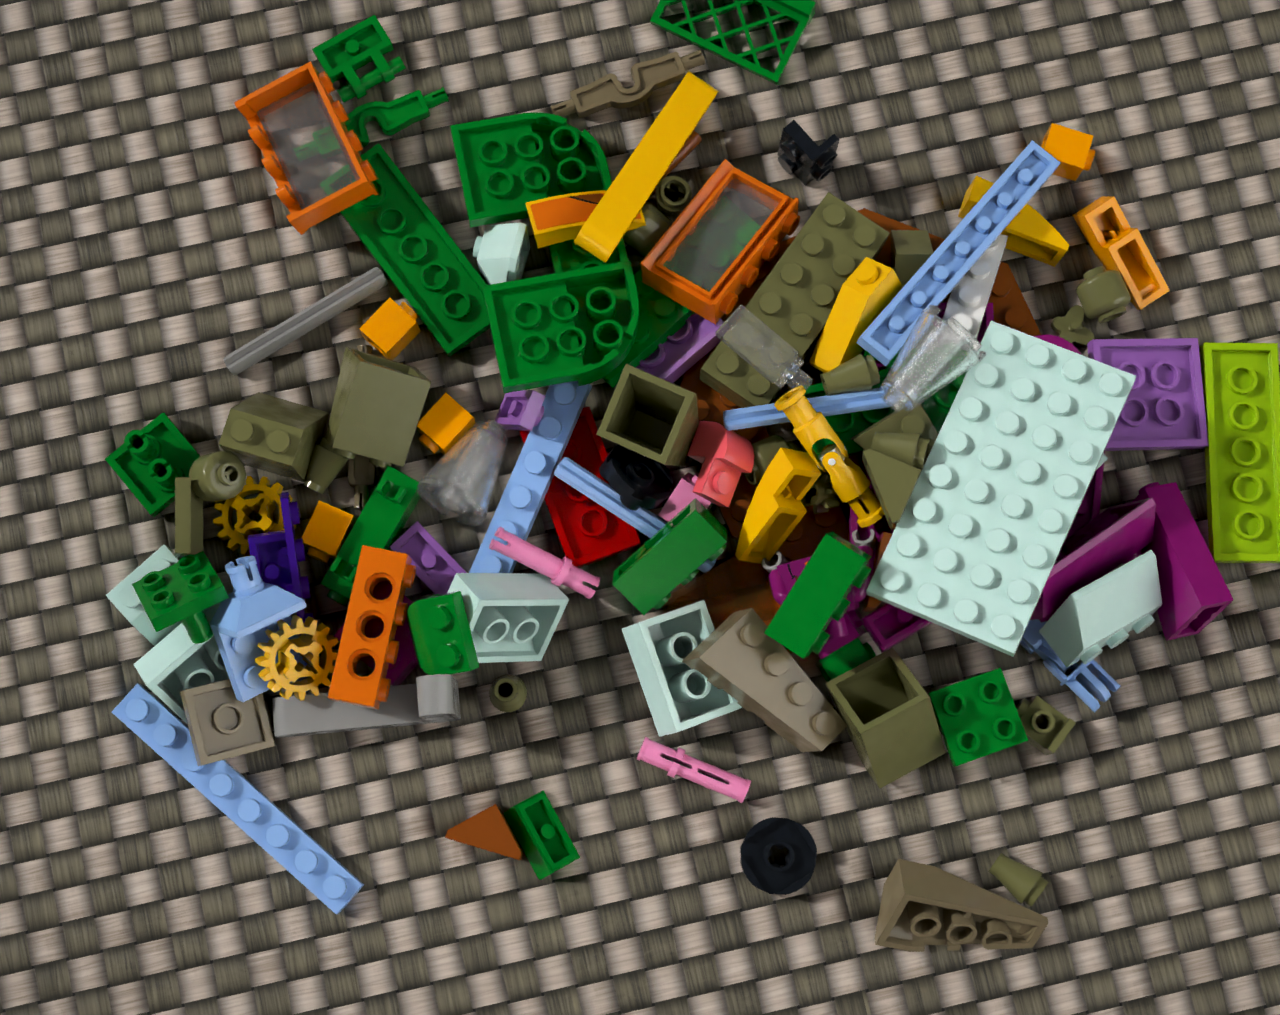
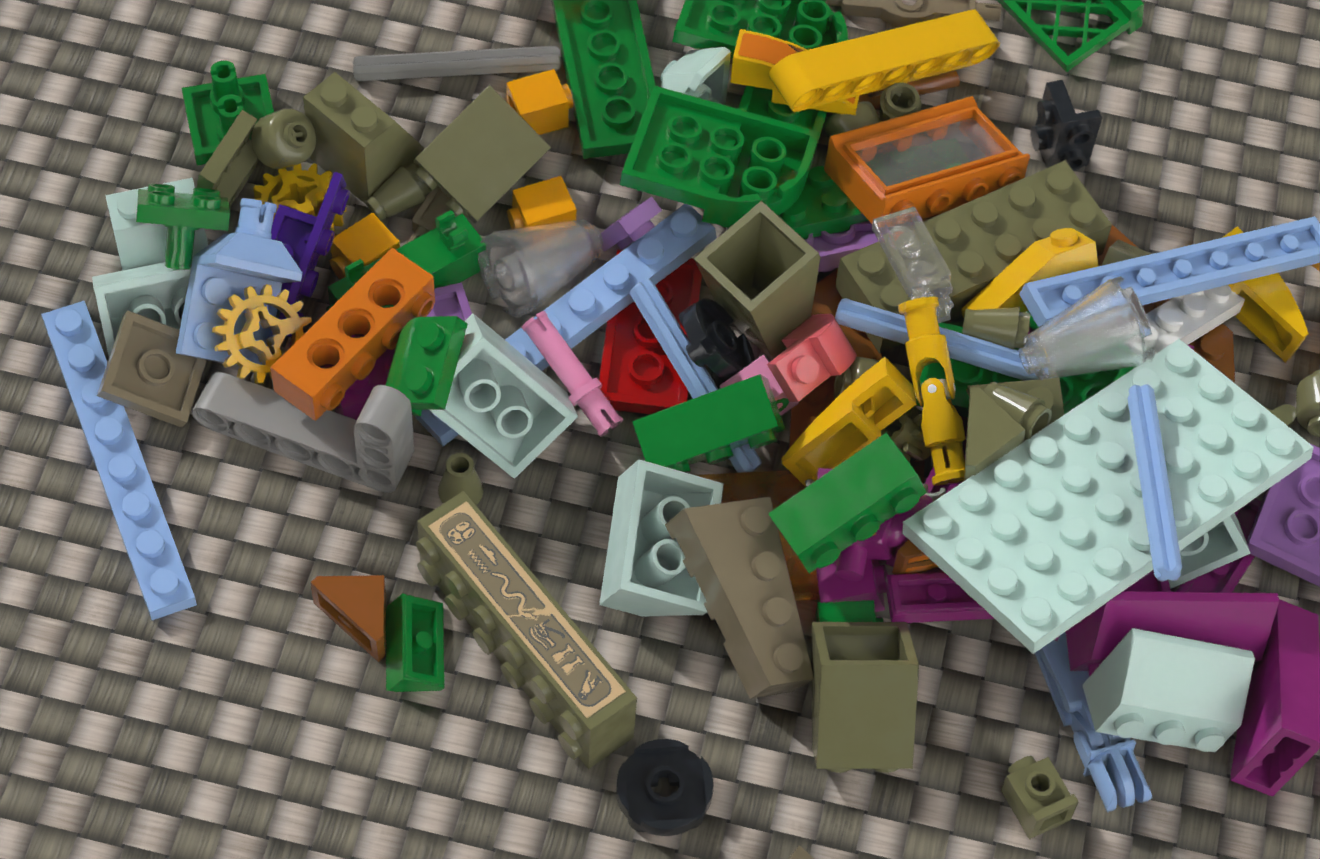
camera: 25 degrees right, 20 degrees down
bright pink pin [637,737,751,803] -> none
green plate [928,668,1029,767] -> none
none -> brick [416,491,637,769]
none -> light blue axle [1127,384,1182,581]

